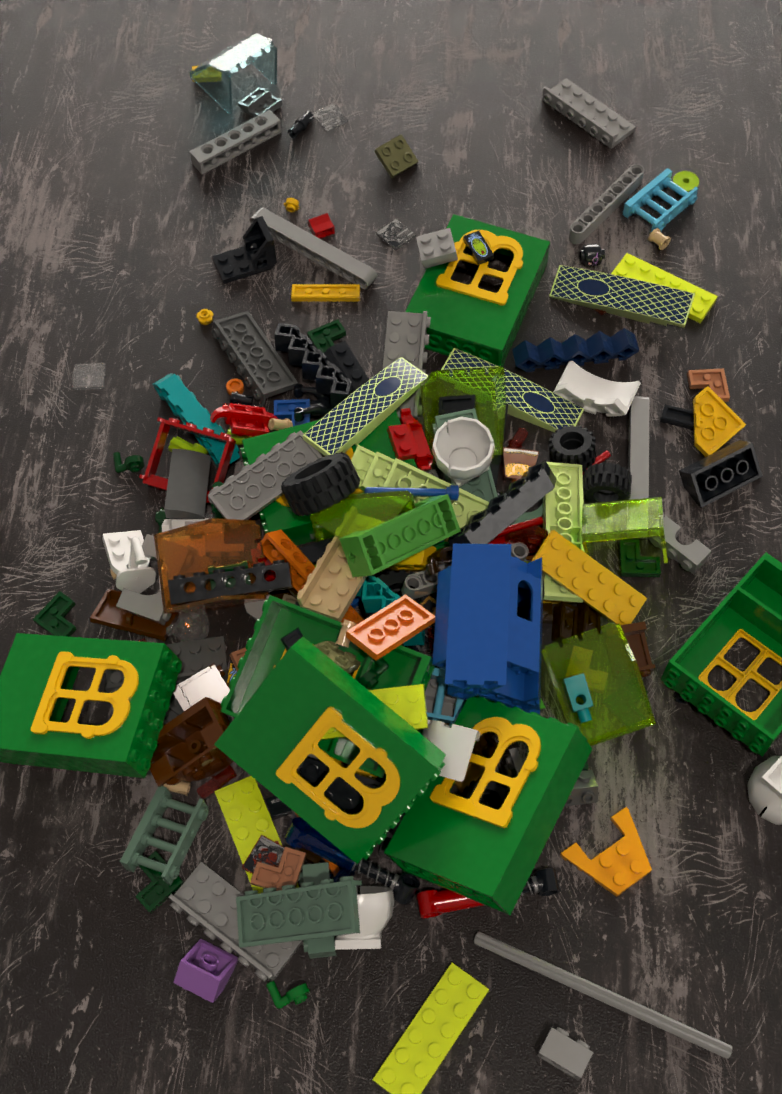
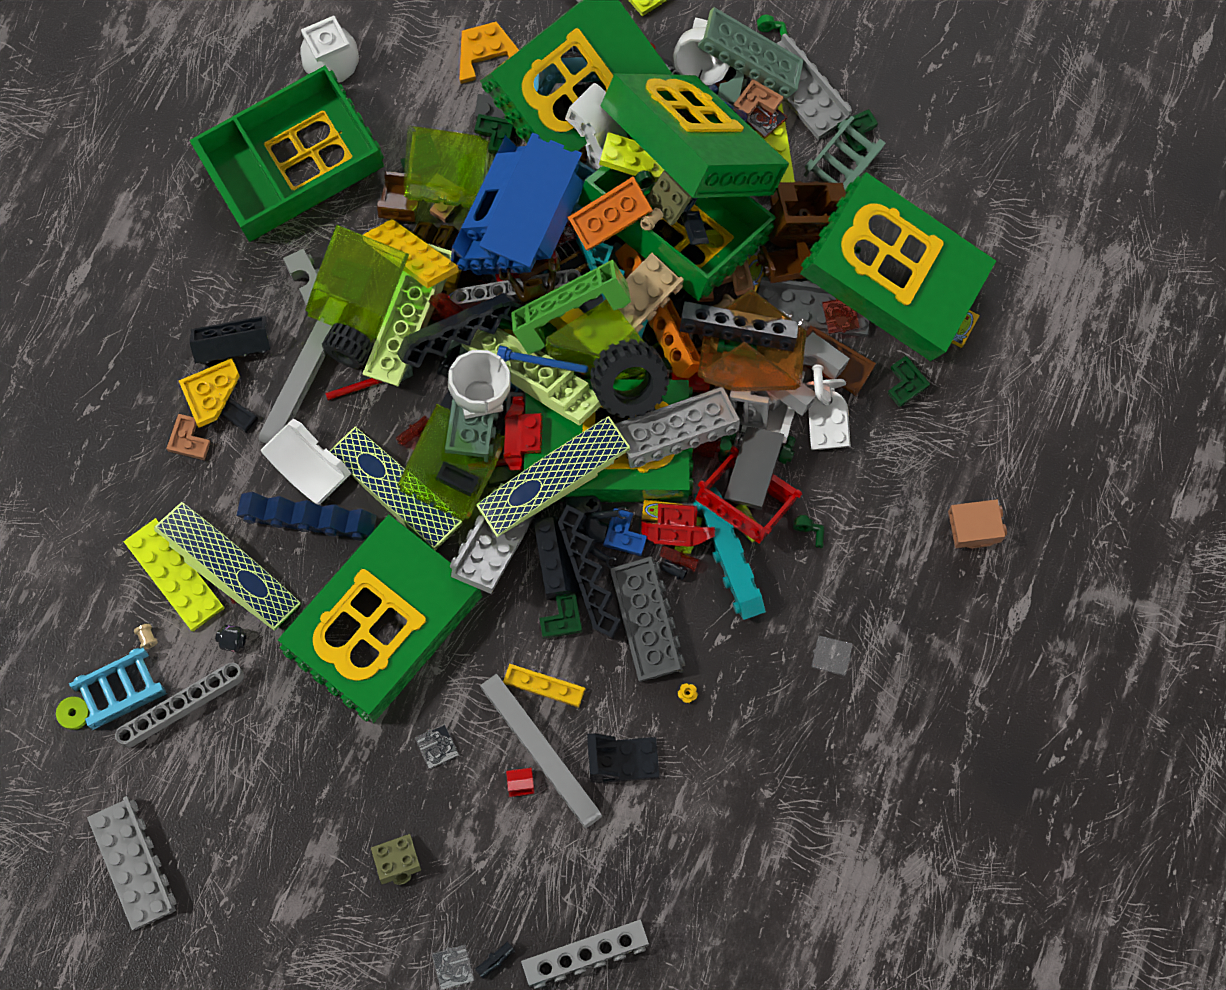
camera: 165 degrees left, 10 degrees up
medium lavender slope [174,939,238,1003] -> none
orange tile [226,378,244,395] -> none
tan pin [268,418,293,430] -> none
yellow plate [283,198,299,212] -> none
light grey bracket [416,228,458,269] -> none
tile [463,230,494,265] -> none
torso [501,447,539,483] -> none
black tyre [549,425,596,472] -> none
teal torso [561,673,594,723] -> none

